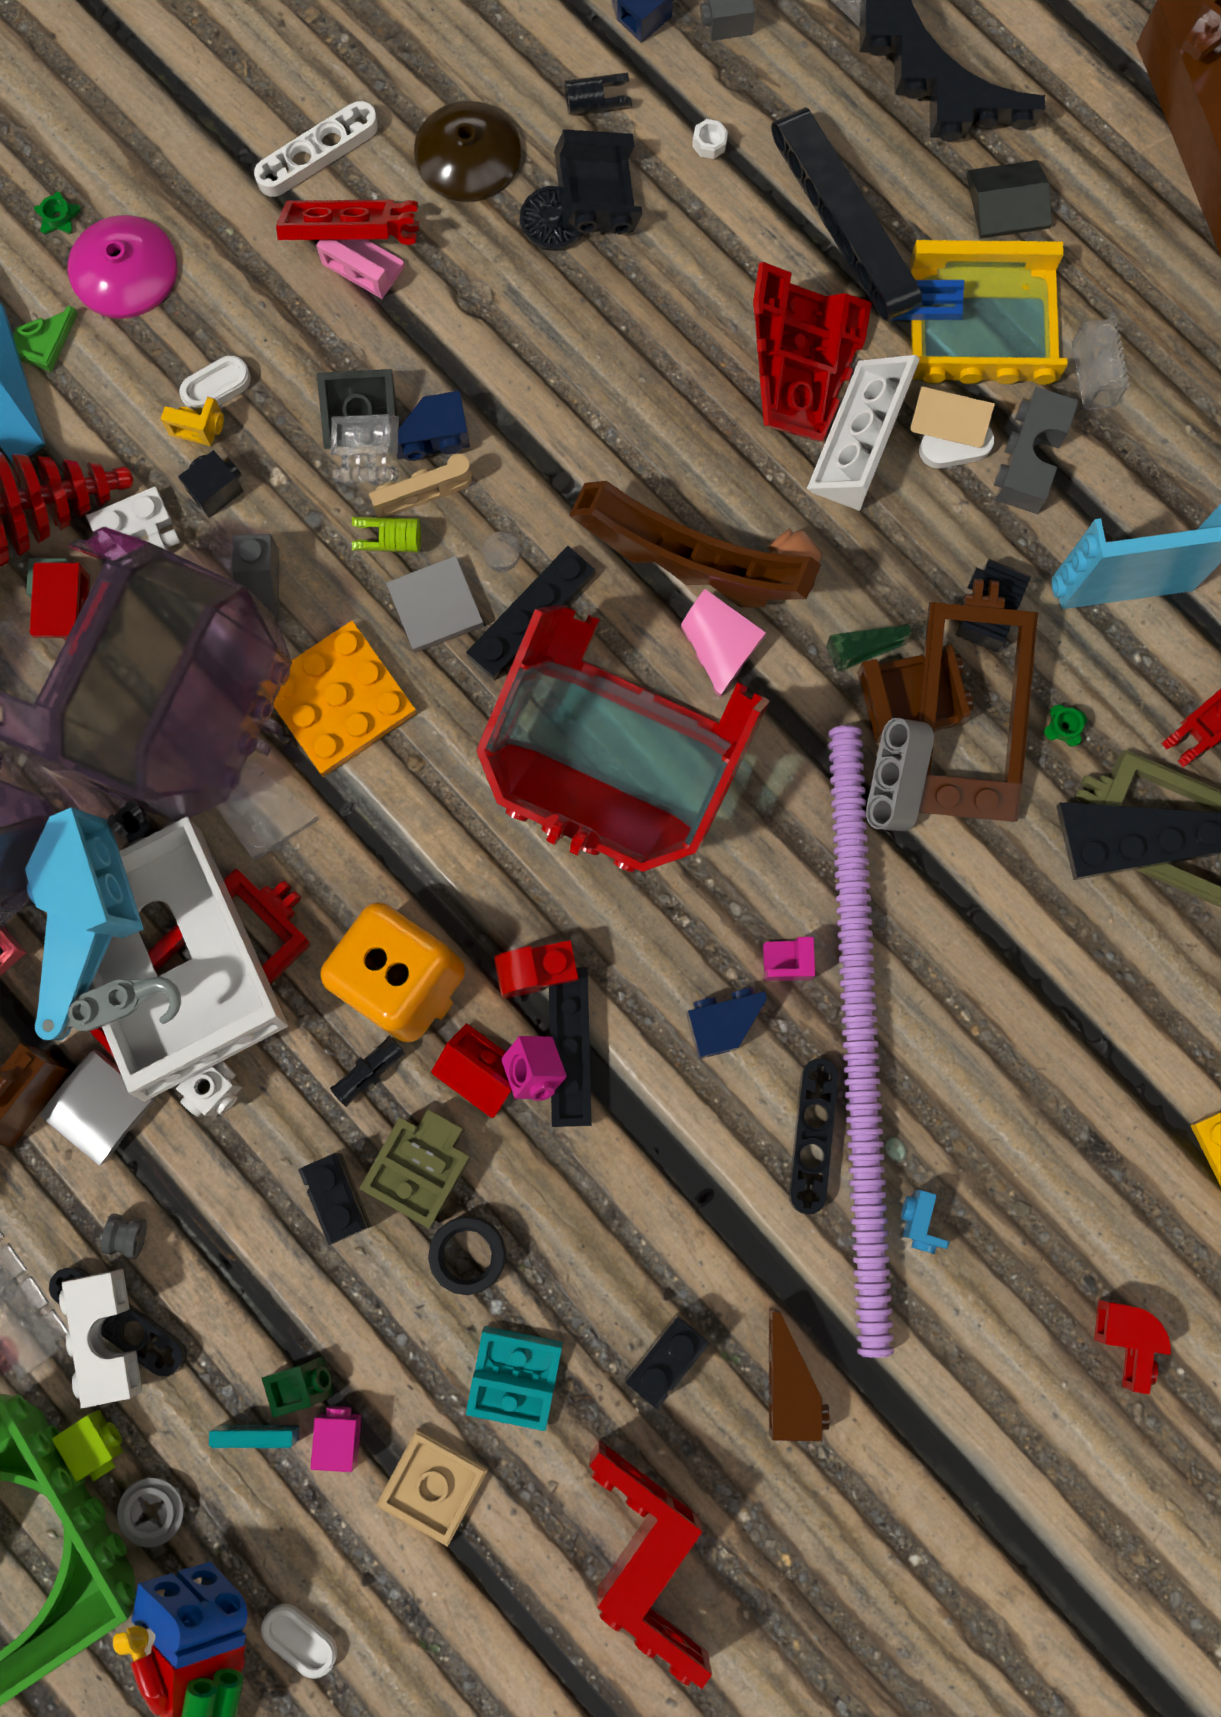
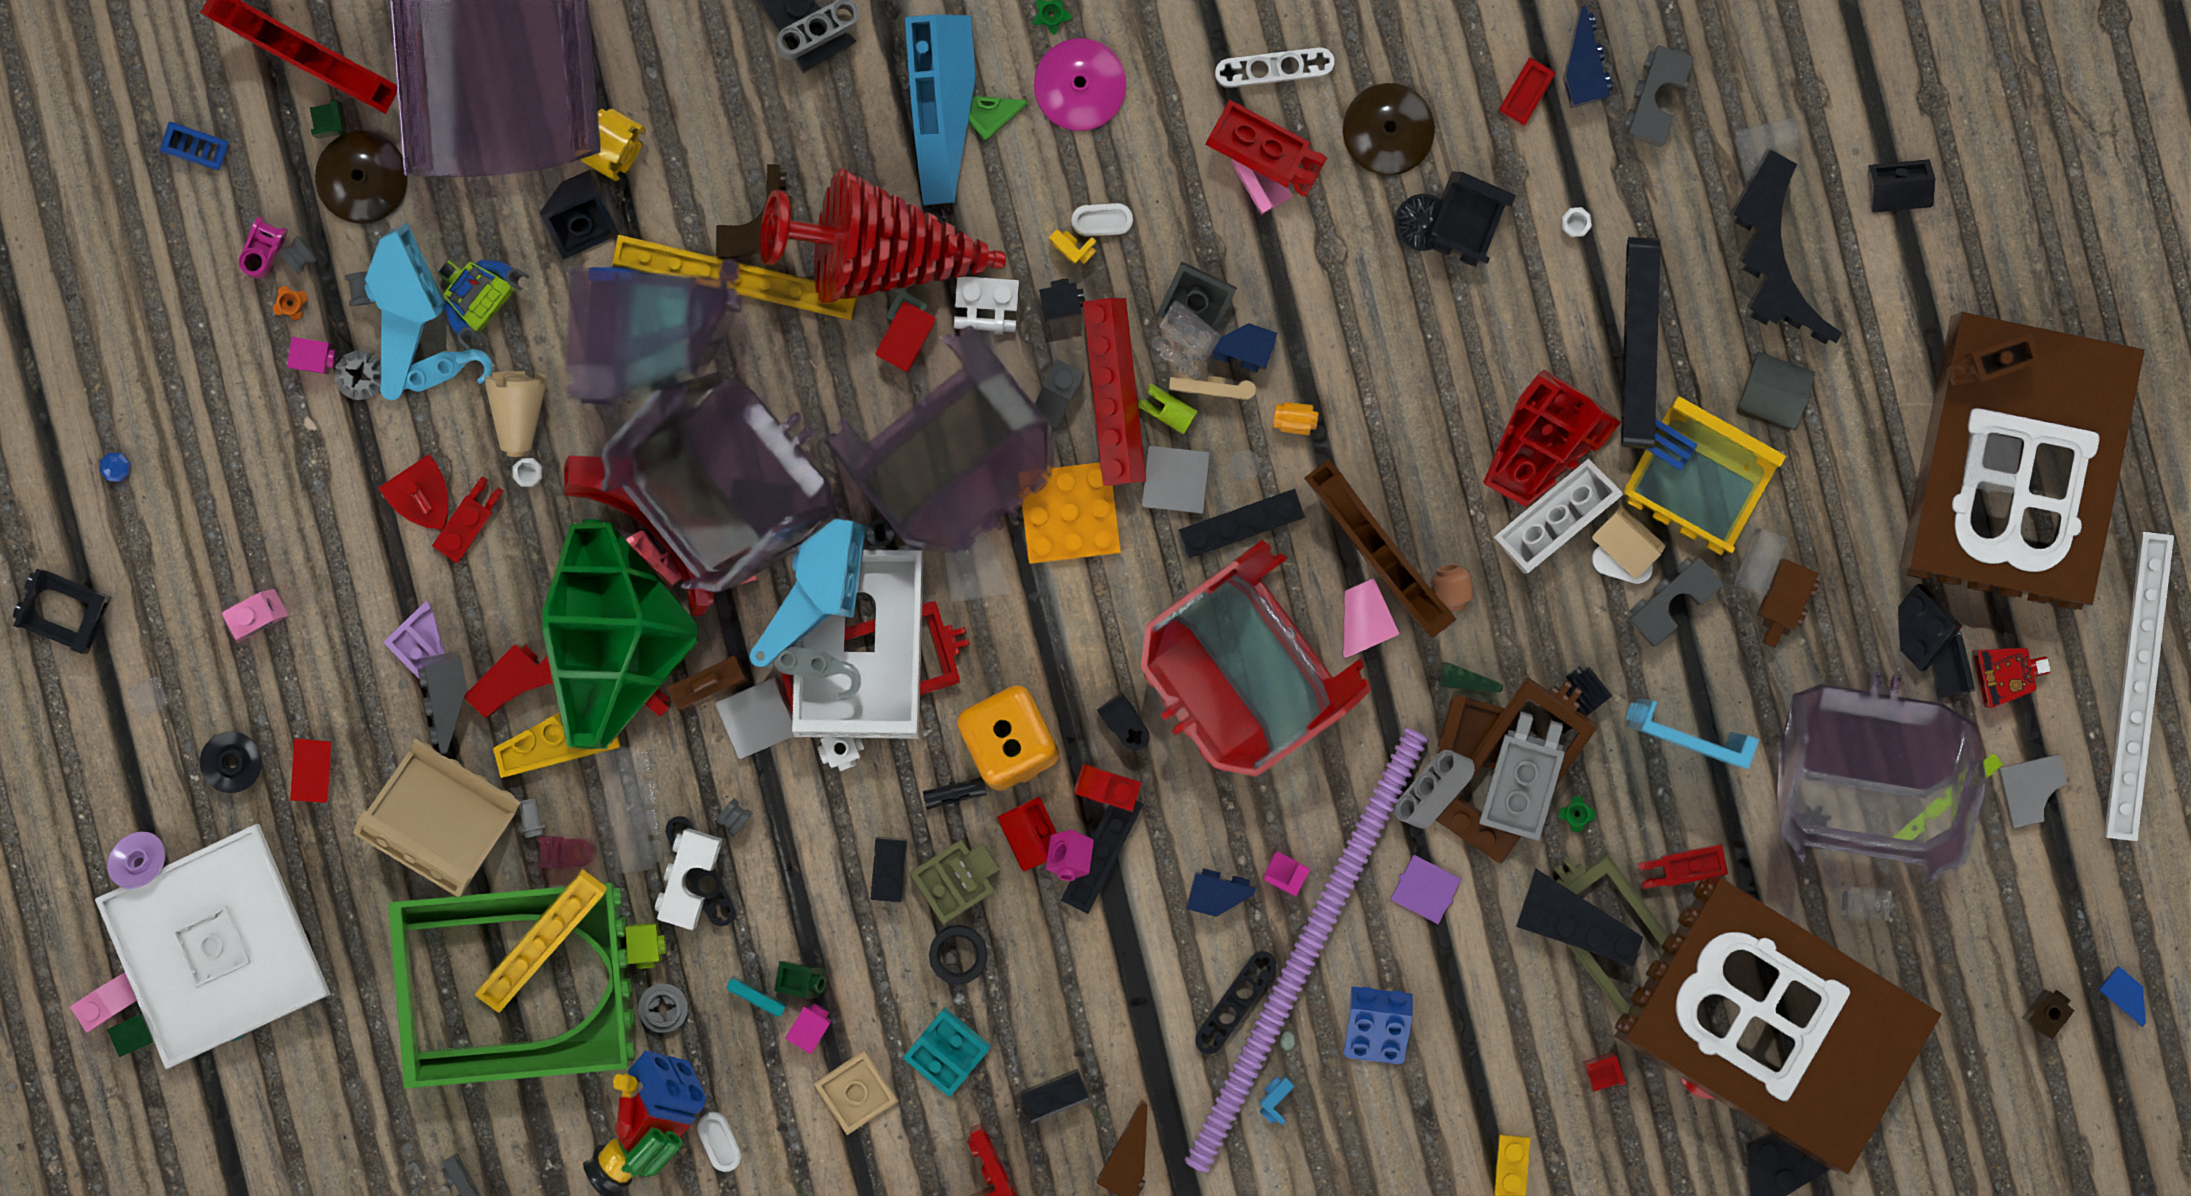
camera: 25 degrees right, 10 degrees up
black hinge [565,72,632,114] -> none
none -> red brick [1083,298,1146,486]
none -> black piece [1097,692,1150,750]
none -> light orange brick [1273,401,1318,436]
none -> blue bracket [1344,987,1413,1064]
none -> medium lavender piece [1390,854,1462,924]
none -> light grey tile [1479,712,1565,841]
none -> red tile [1498,57,1556,126]
none -> reddish brown hinge [1756,559,1820,648]

